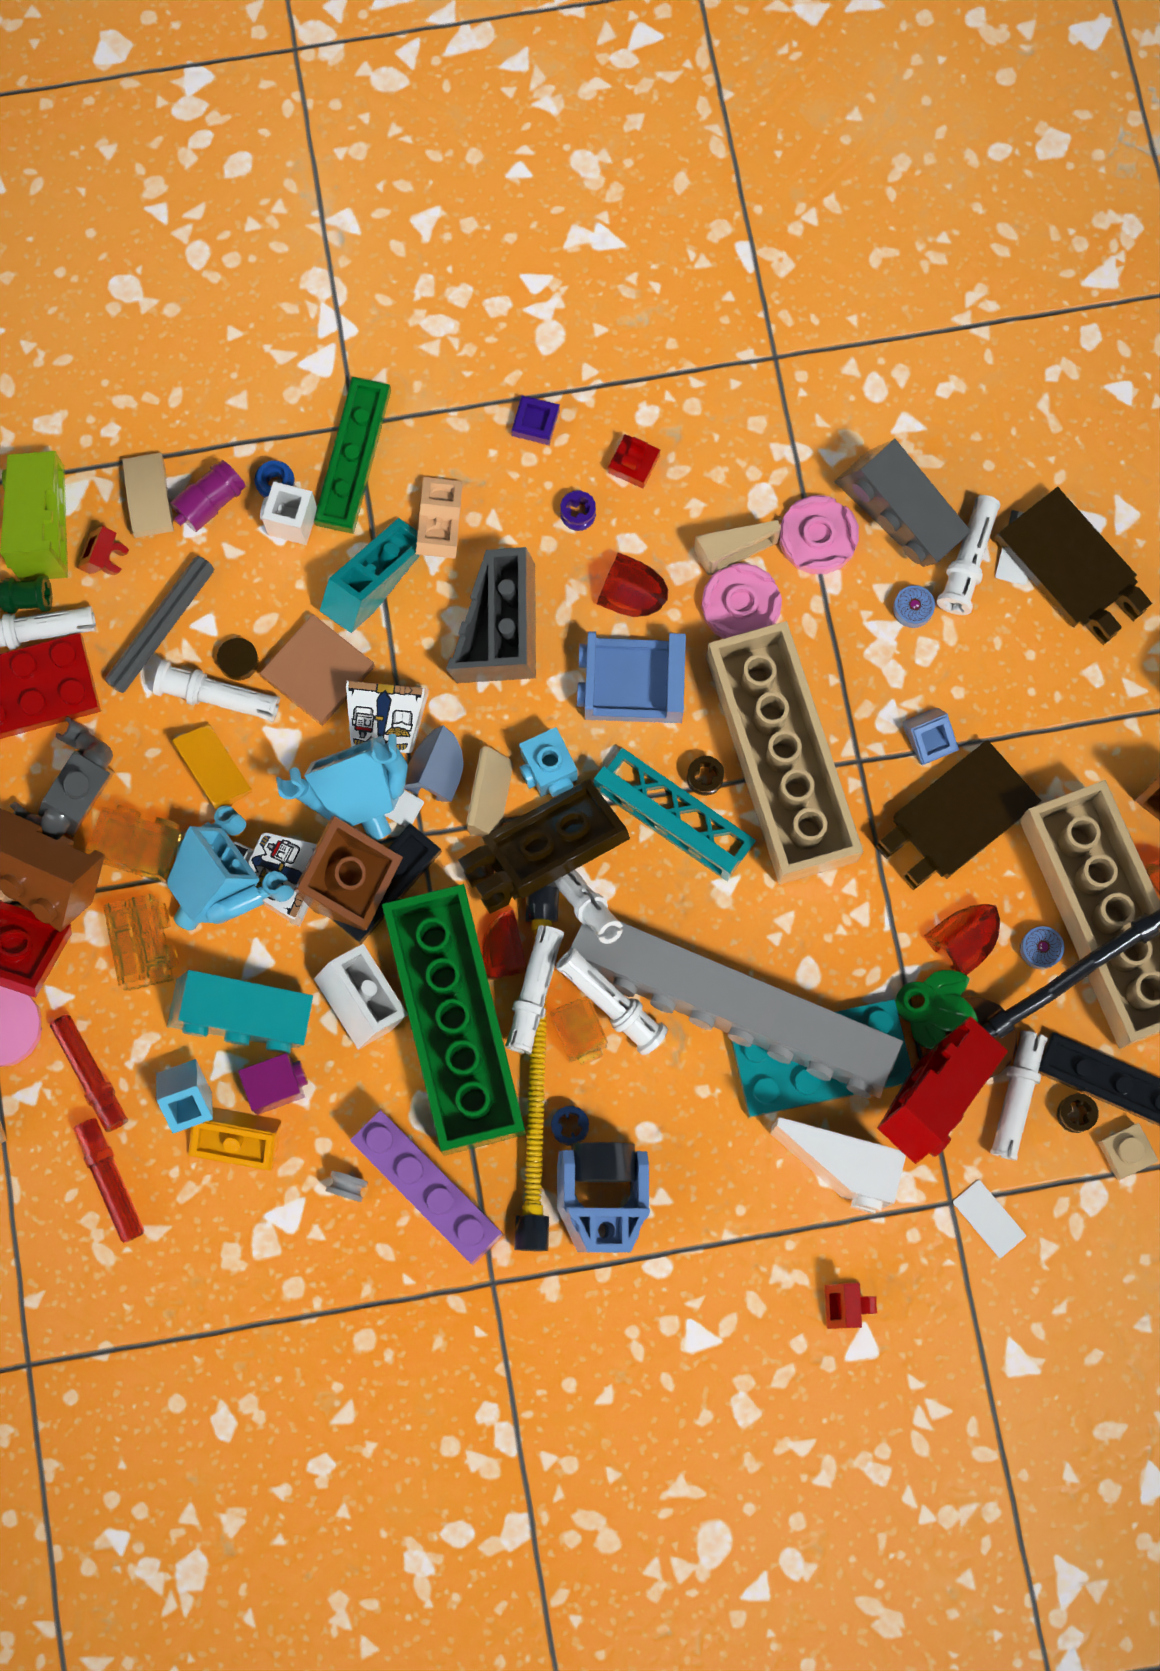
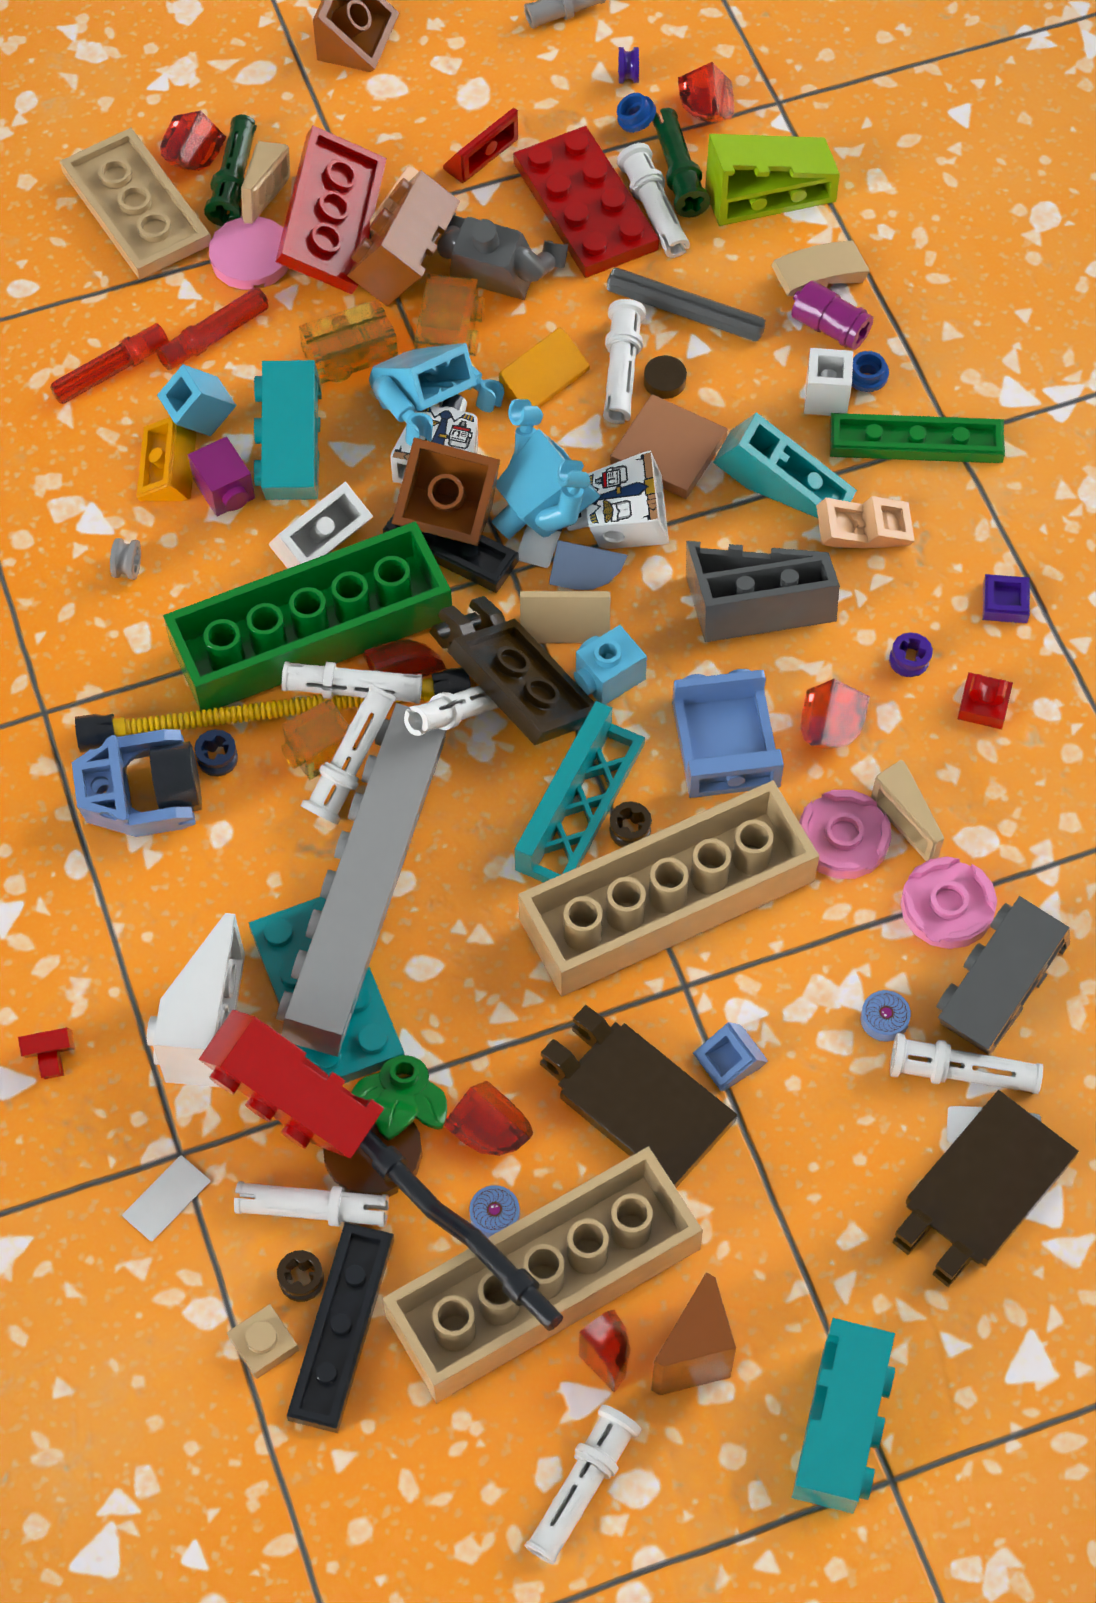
camera: 80 degrees right, 15 degrees down
red tile [77,526,129,575] -> none
medium lavender brick [350,1110,503,1266] -> none

